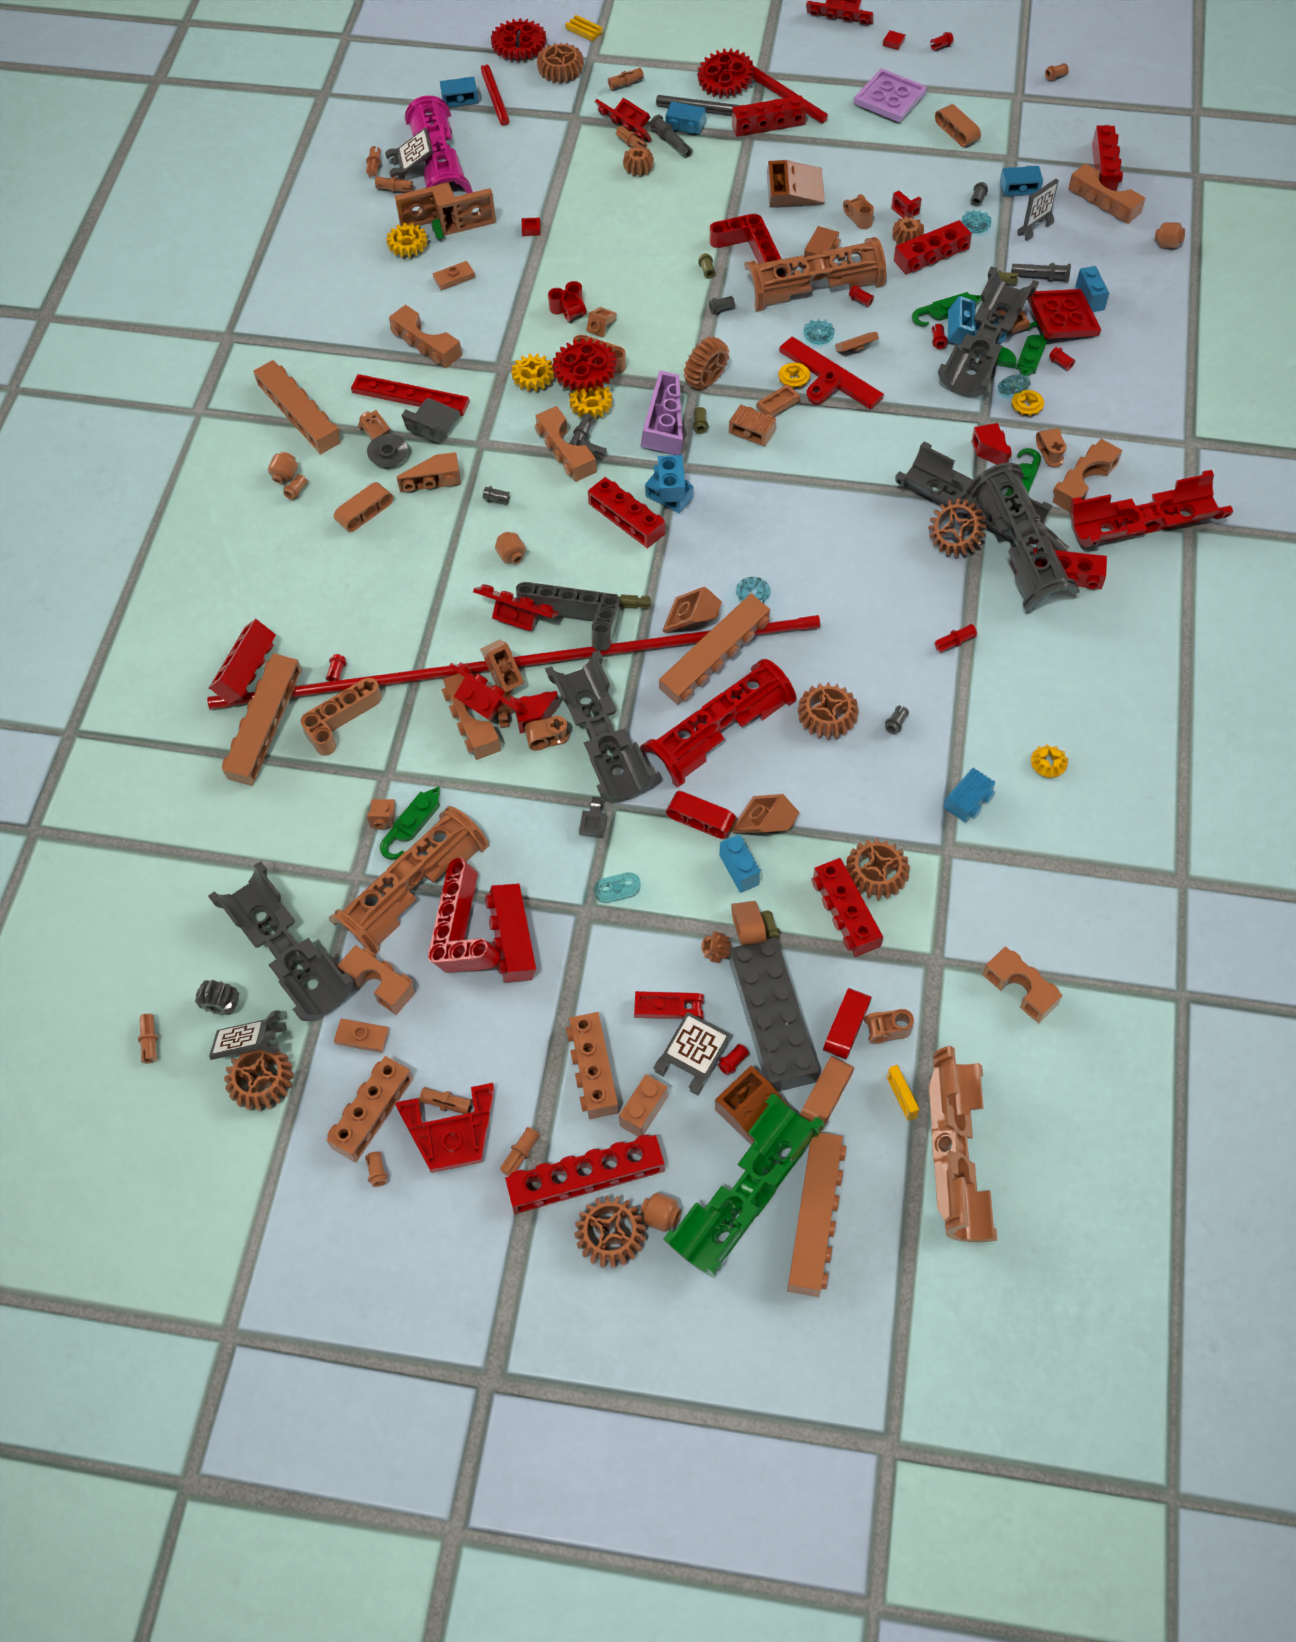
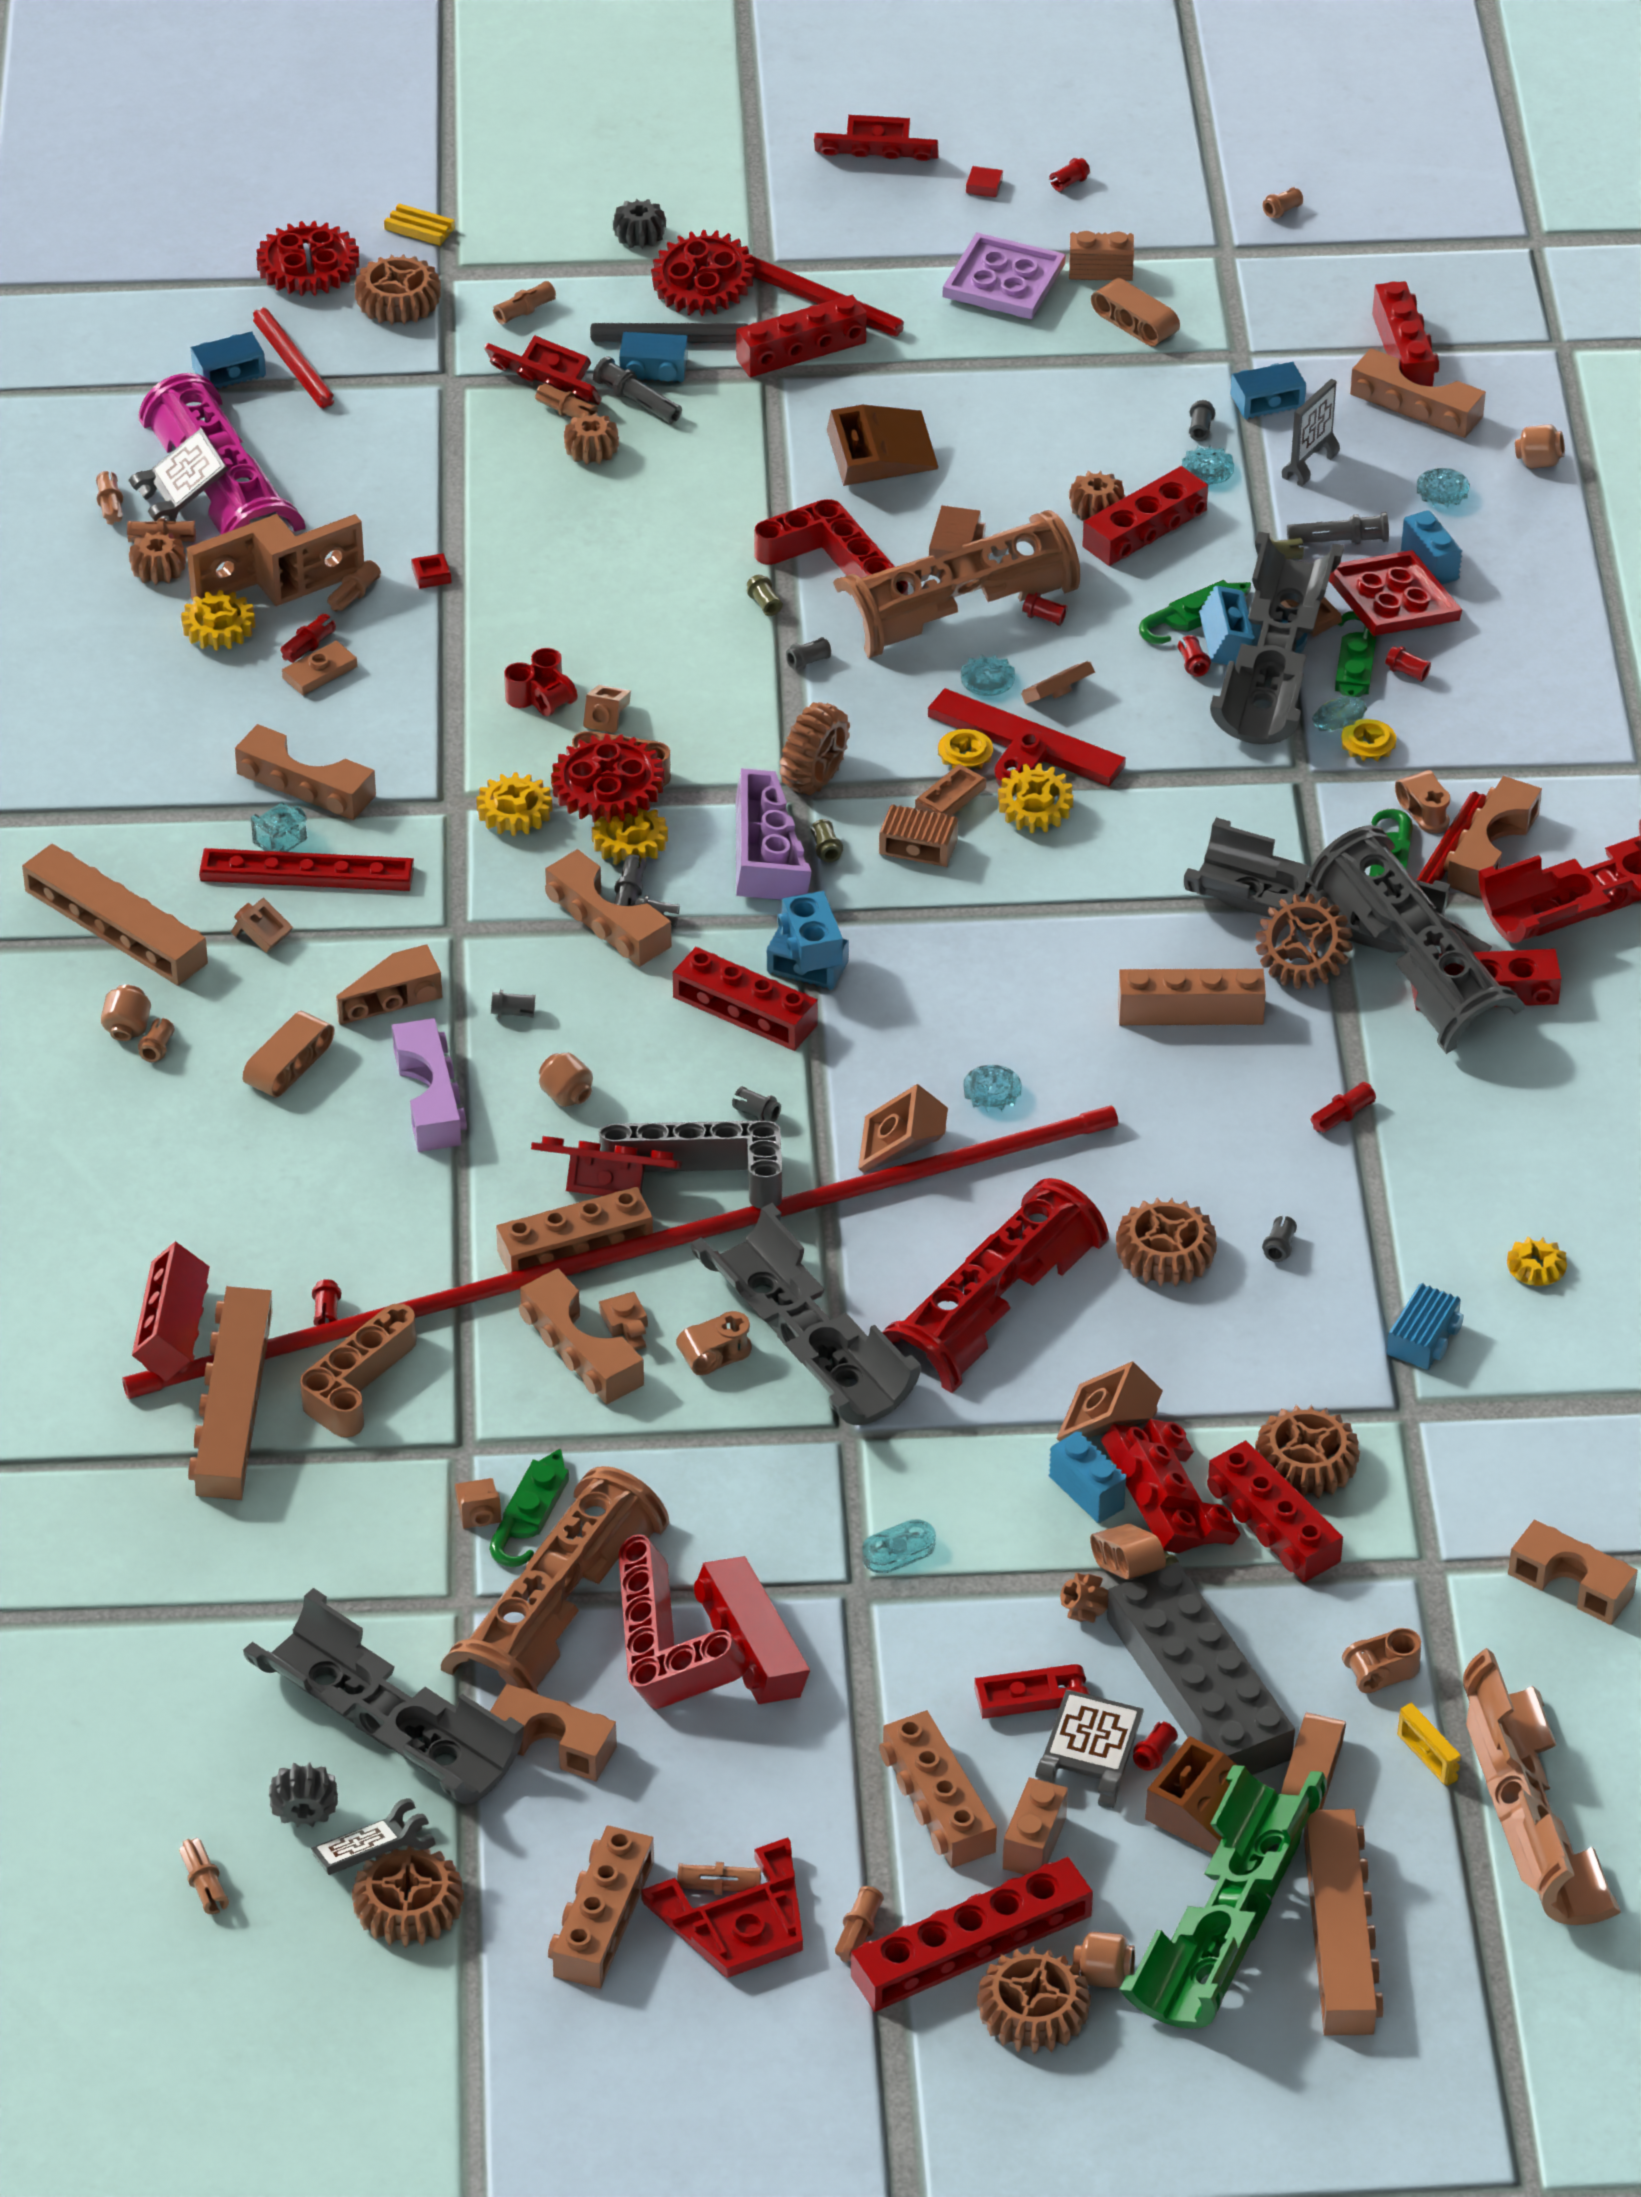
camera: 15 degrees left, 15 degrees down
nougat plate [334,1019,389,1053] -> none
nougat pin [365,1151,388,1187] -> none
dark grey dish [367,434,408,467] -> none
dark grey bracket [401,398,460,444] -> none
green tile [431,219,444,239] -> none
red bracket [449,662,527,720] -> none
nougat brick [480,639,524,693] -> none
red slope [515,691,559,734] -> none
dark grey plate [579,797,606,838] -> none
olive axle [615,594,650,609] -> none
nougat brick [659,593,771,705] -> none
red beam [665,791,736,839] -> none
red beam [823,988,872,1060] -> none
nougat piece [843,194,874,229] -> none
red bracket [891,190,922,219] -> none
red slope [971,423,1012,465] -> none
green tile [996,346,1017,368] -> none
none -> nougat gear [129,530,186,586]
none -> clear light blue brick [251,802,307,852]
none -> red axle [280,614,336,663]
none -> nougat axle [327,560,381,612]
none -> lavender arch [392,1018,467,1152]
none -> nougat brick [496,1187,653,1273]
none -> dark grey gear [613,198,666,249]
none -> dark grey pin [732,1086,781,1122]
none -> yellow gear [998,763,1074,833]
none -> nougat brick [1069,231,1134,281]
none -> red bracket [1101,1419,1241,1554]
none -> nougat brick [1118,968,1266,1025]
none -> red axle [1416,791,1486,885]
none -> clear light blue gear [1417,468,1470,508]

